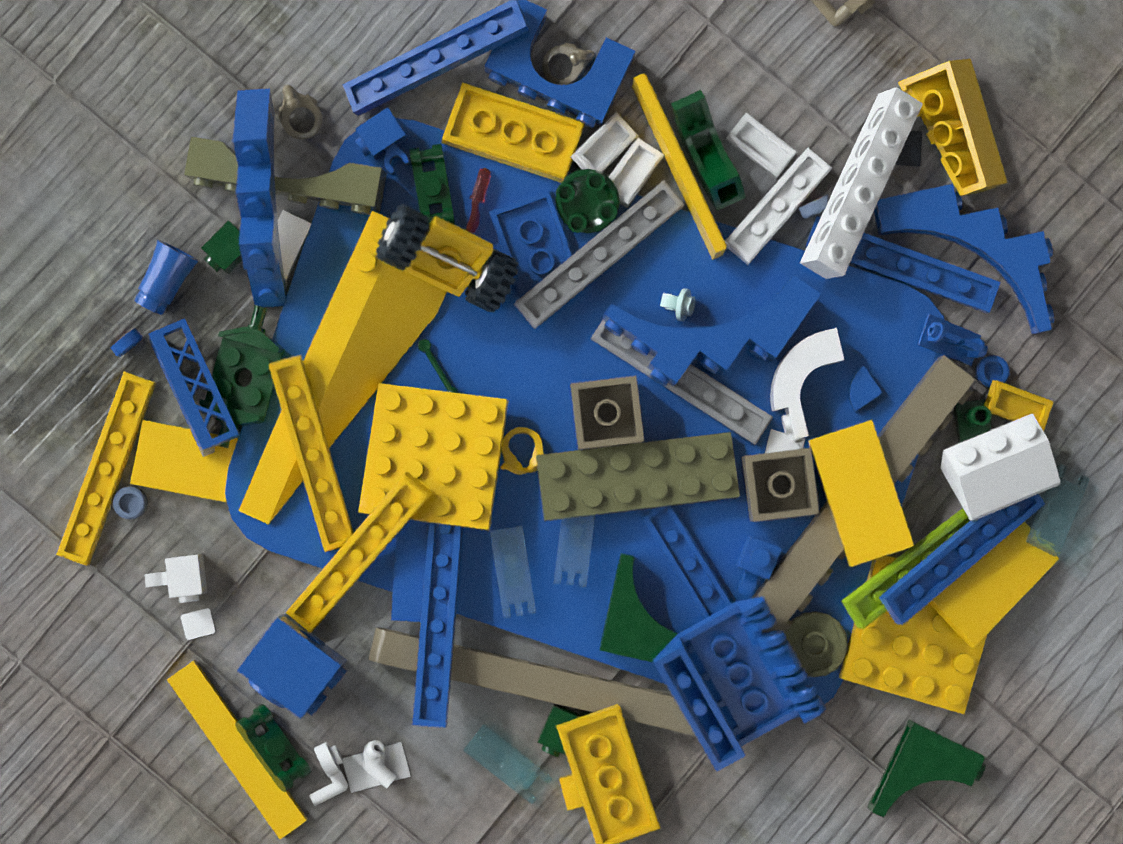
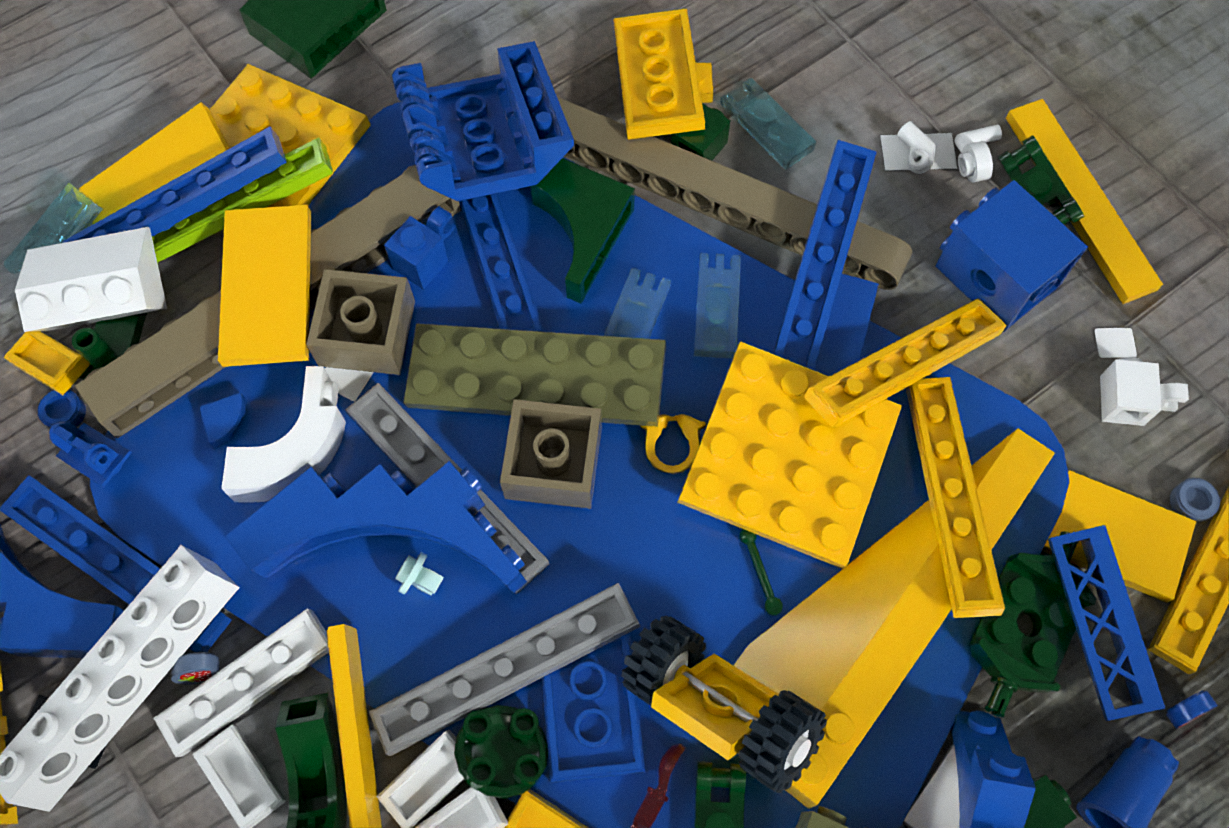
camera: 165 degrees left, 20 degrees down
olive tile [785,611,848,677] -> none

